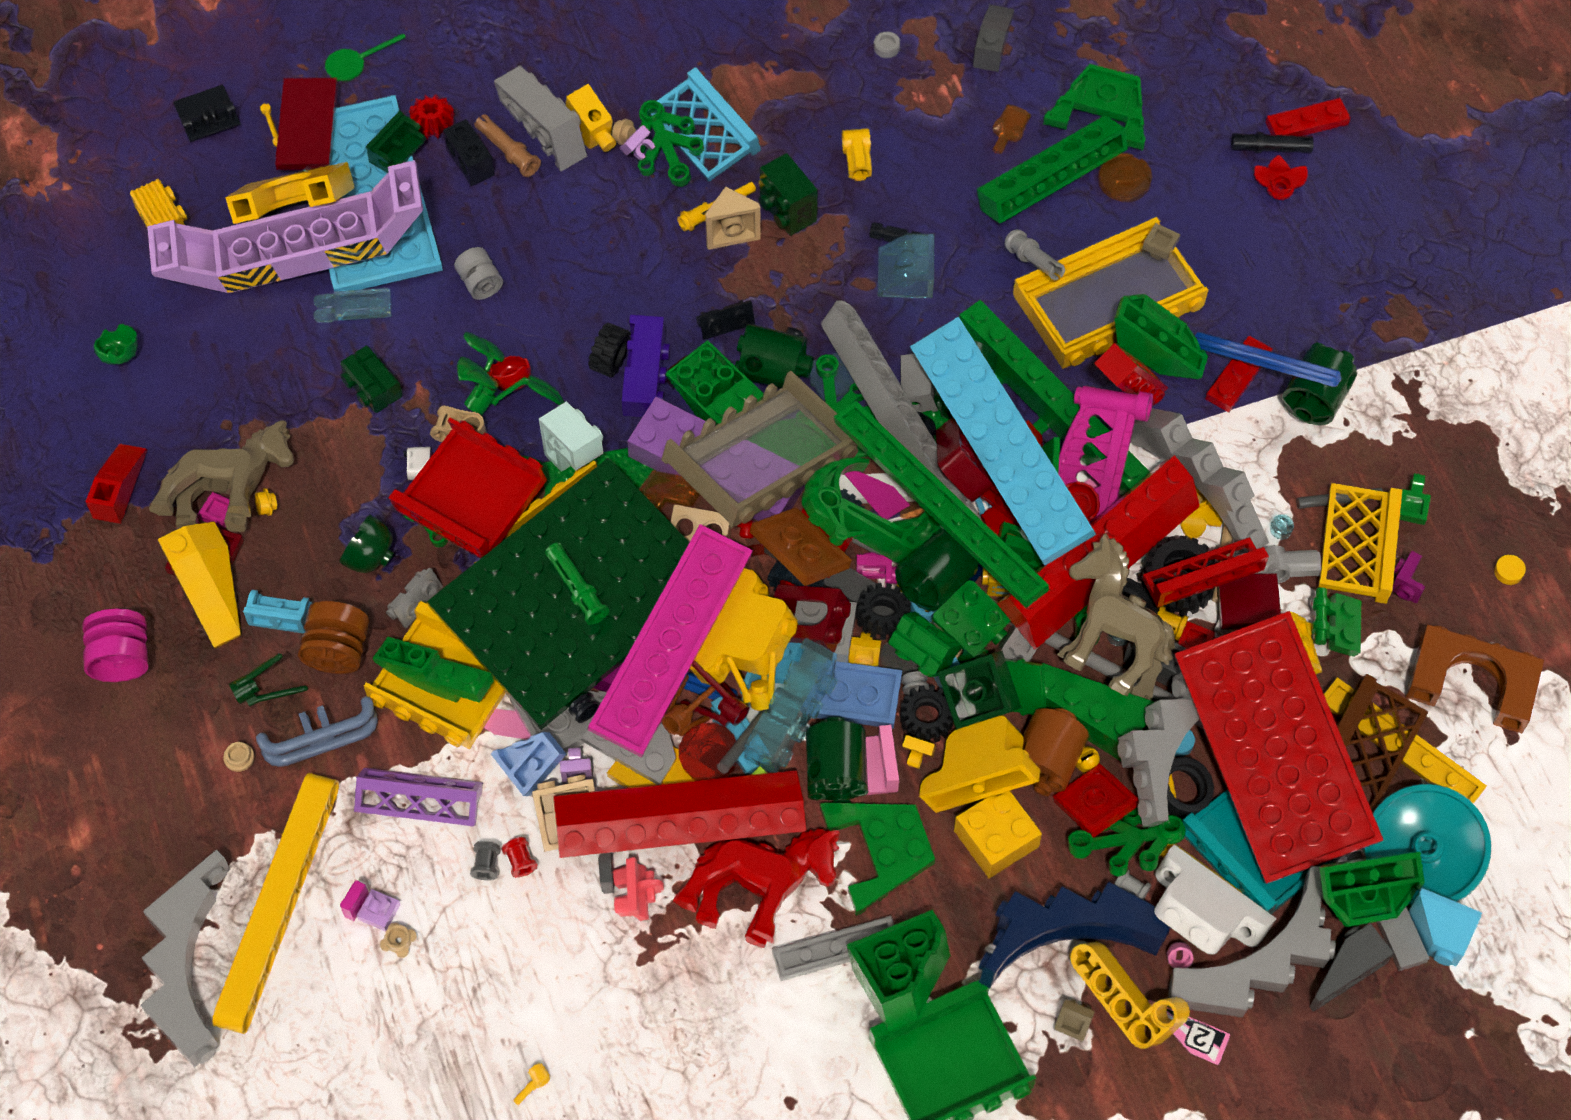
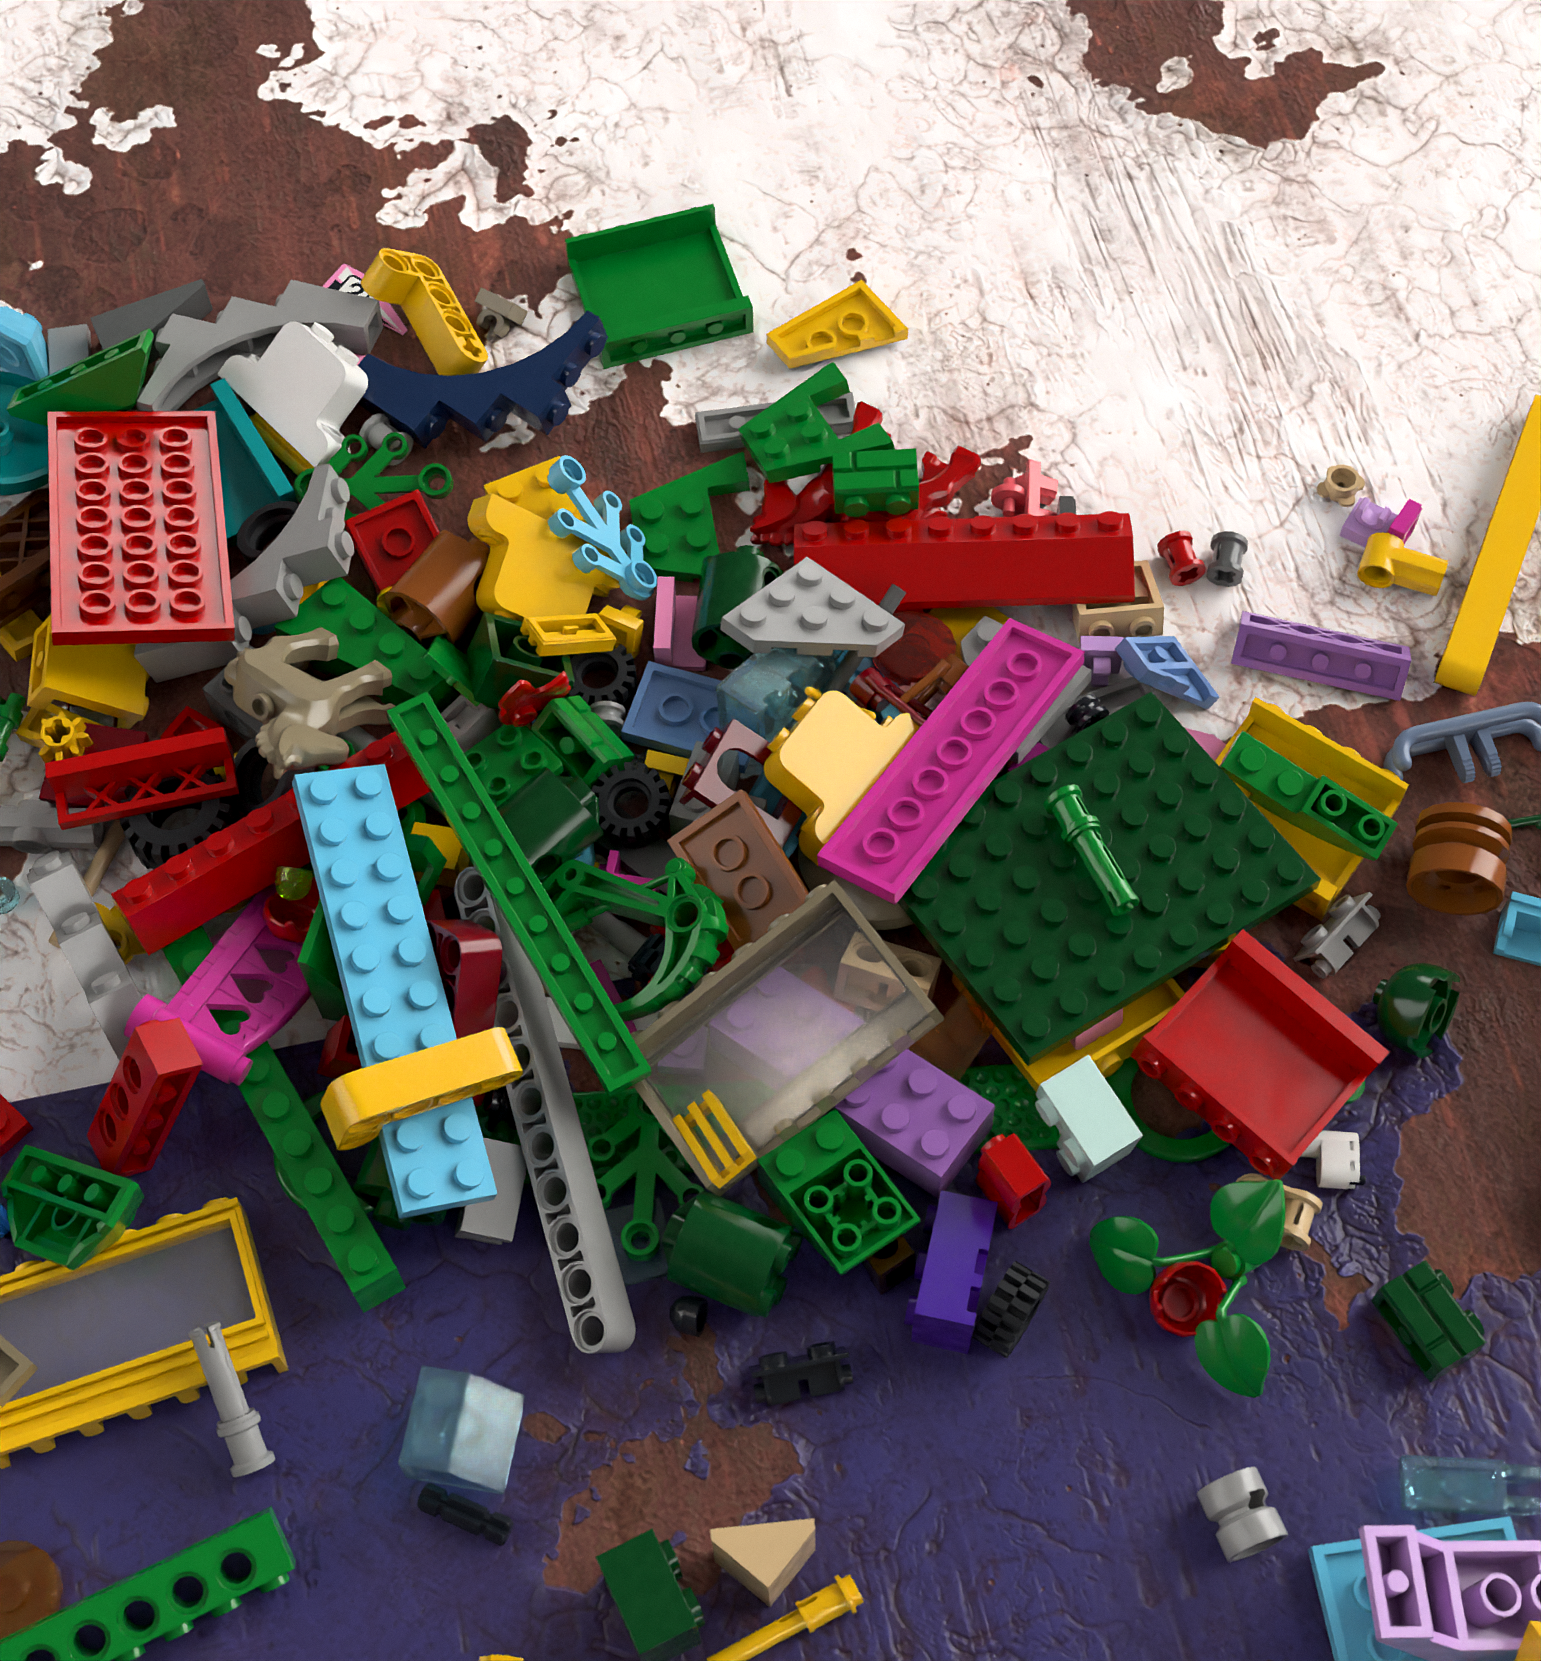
camera: 170 degrees left, 0 degrees up
yellow hand [513,1063,550,1106] -> none
green brick [846,910,951,1031] -> none
none -> yellow gear [32,711,93,763]
none -> clear neon green hinge [275,867,313,901]
none -> yellow beam [320,1027,523,1151]
none -> red plate [498,671,571,727]
none -> yellow tile [520,613,617,656]
none -> medium azure plant [547,455,657,601]
none -> yellow tile [672,1089,757,1189]
none -> light grey plate [720,557,905,657]
none -> green wing [738,362,895,483]
none -> yellow wing [767,279,908,369]
none -> green brick [832,448,919,517]
none -> red brick [975,1133,1051,1229]
none -> yellow piece [1357,532,1448,596]

